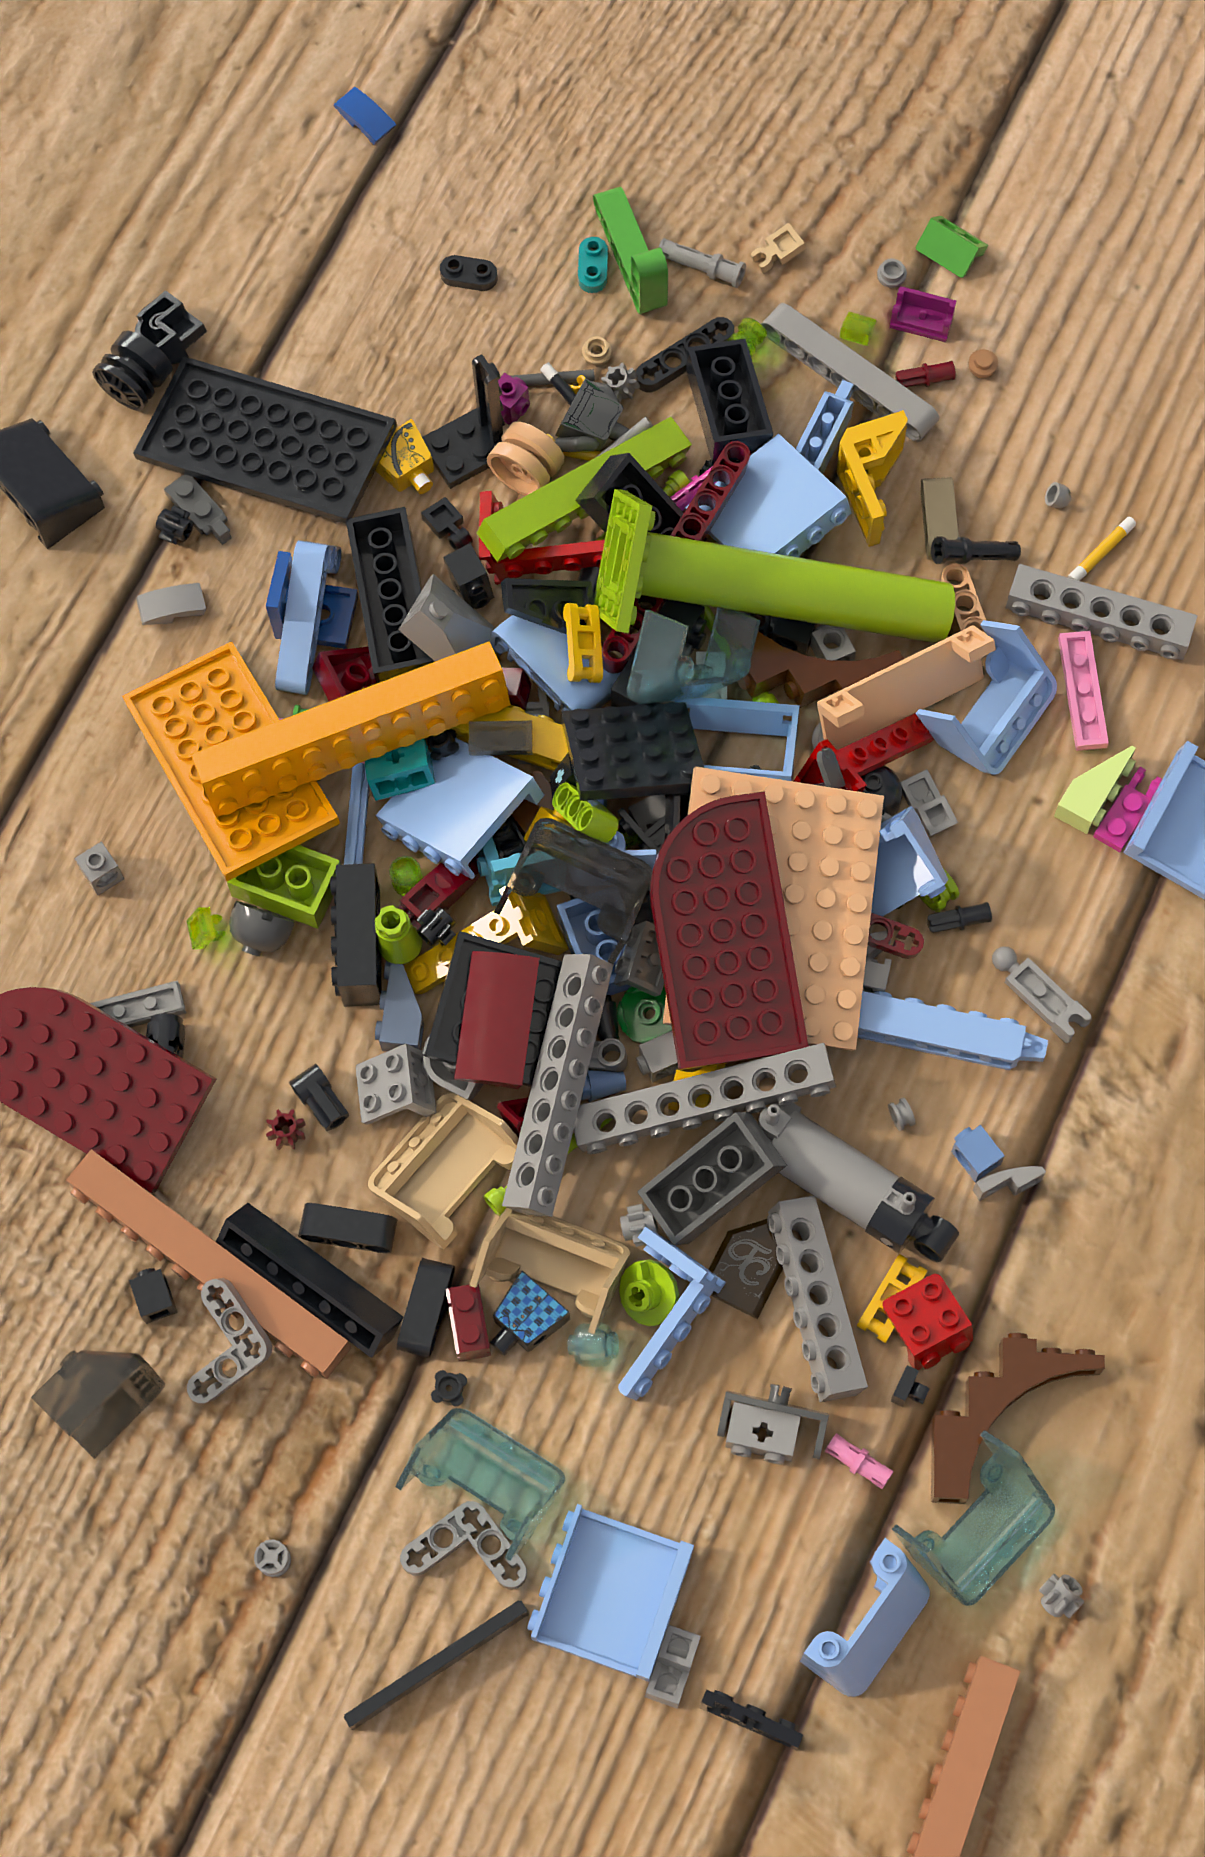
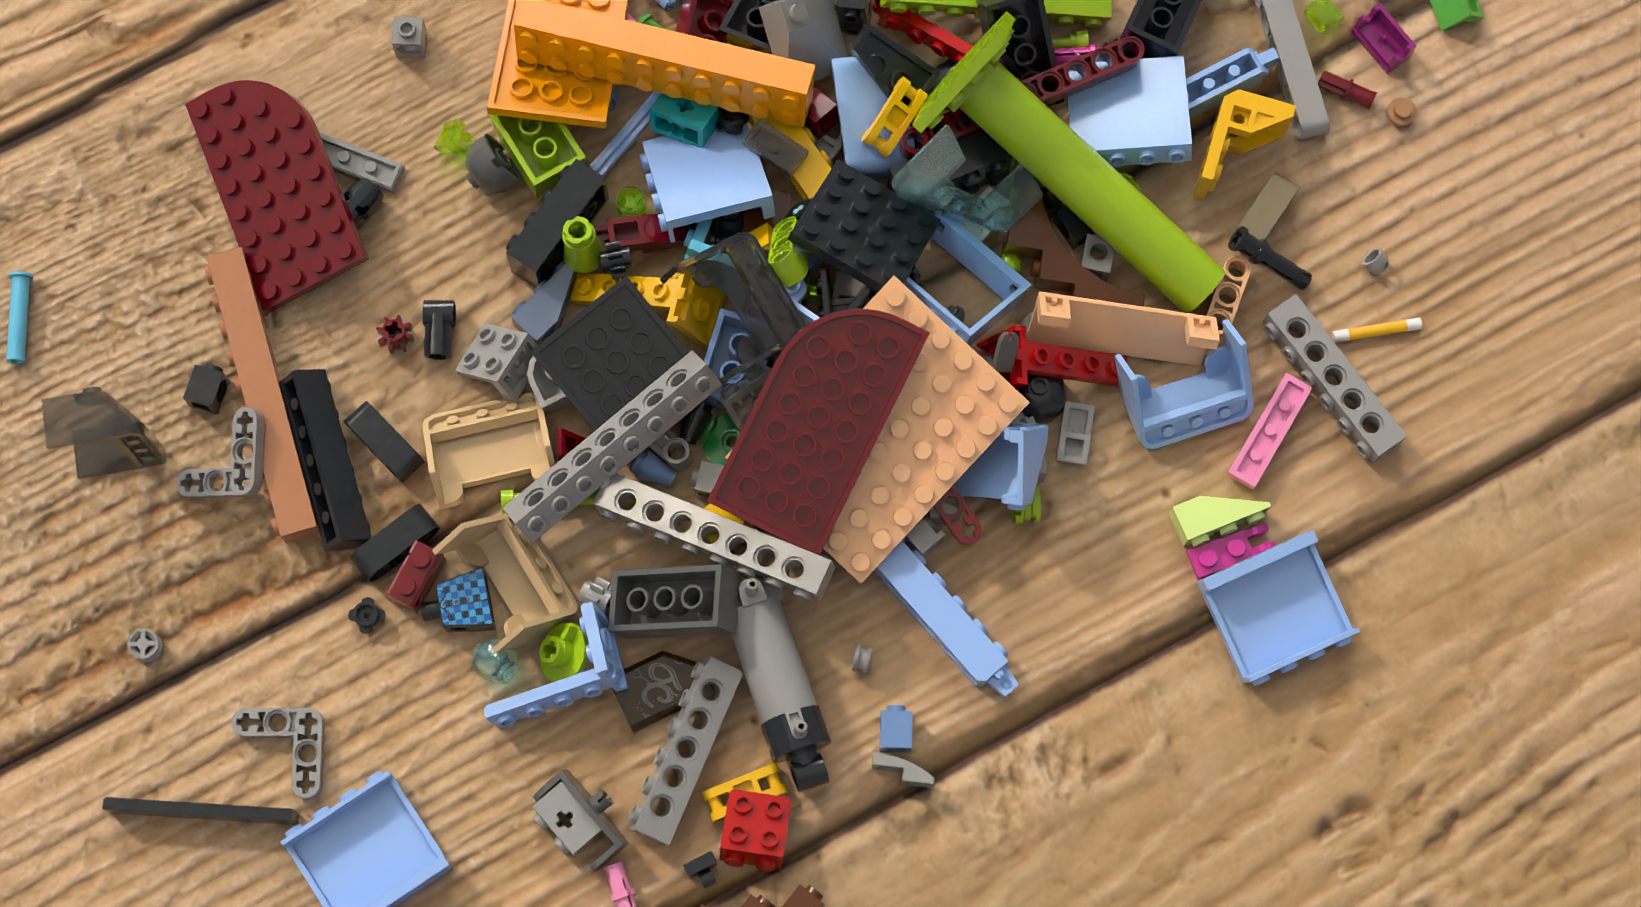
camera: 30 degrees right, 5 degrees up
clear light blue windscreen [395,1408,565,1561] -> none
dark red slope [454,951,540,1090] -> none
black axle [927,902,992,933] -> none
light grey plate [992,947,1092,1043] -> none

